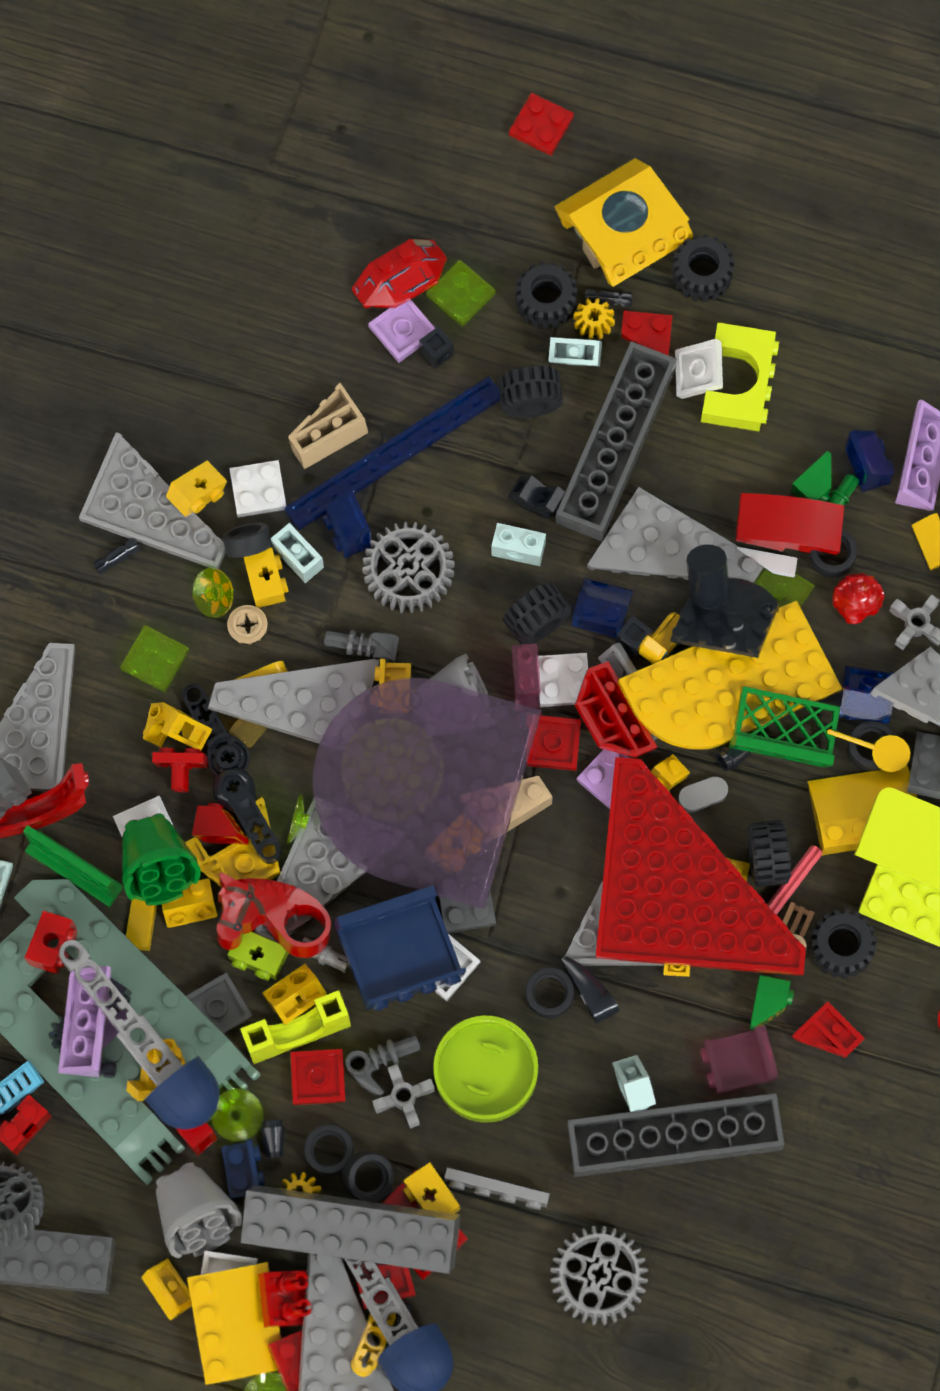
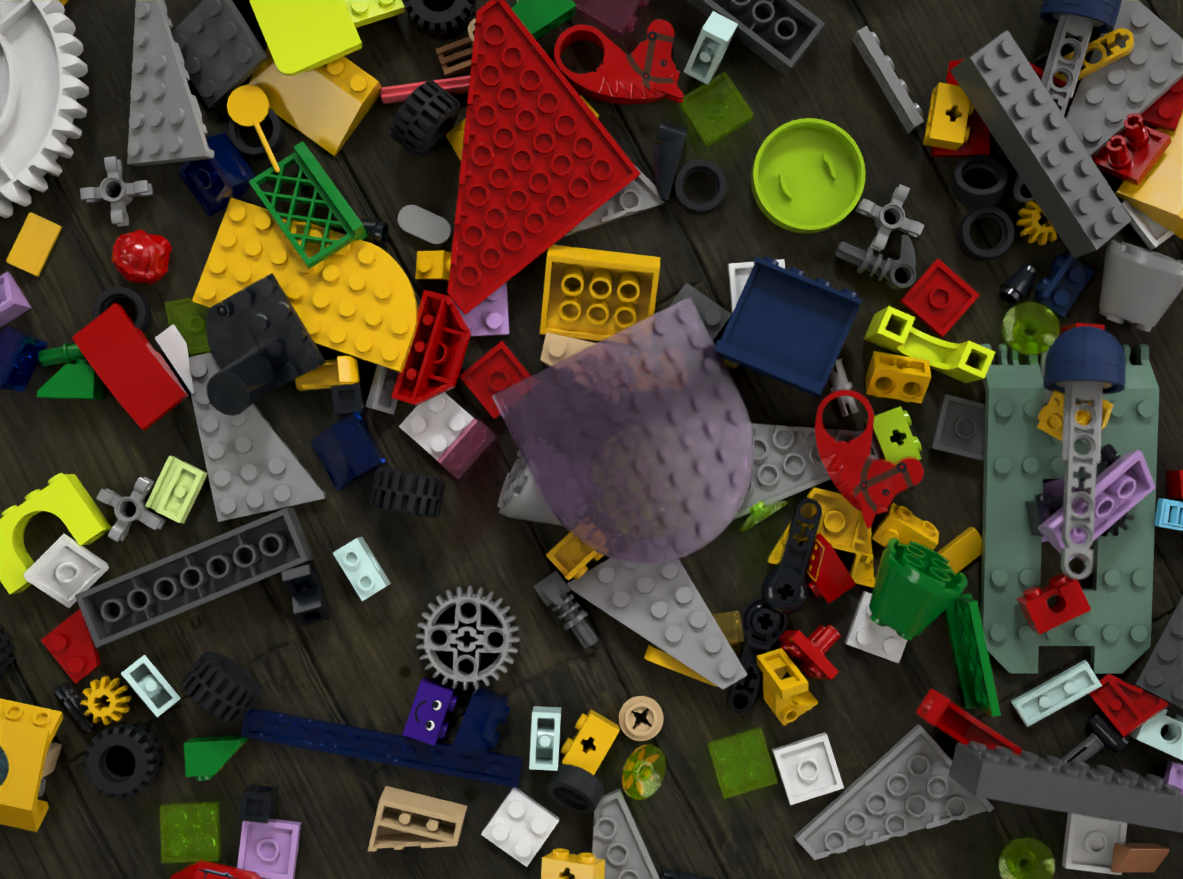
camera: 140 degrees left, 15 degrees up
none -> light grey pin [96,477,166,542]
none -> yellowish green plate [145,455,208,524]
none -> green slope [184,734,248,781]
none -> dark purple brick [402,677,458,746]
none -> yellow slope [540,245,660,347]
none -> red animal [554,19,684,104]
none -> clear neon green plate [679,71,755,147]
none -> white plate [772,732,844,805]

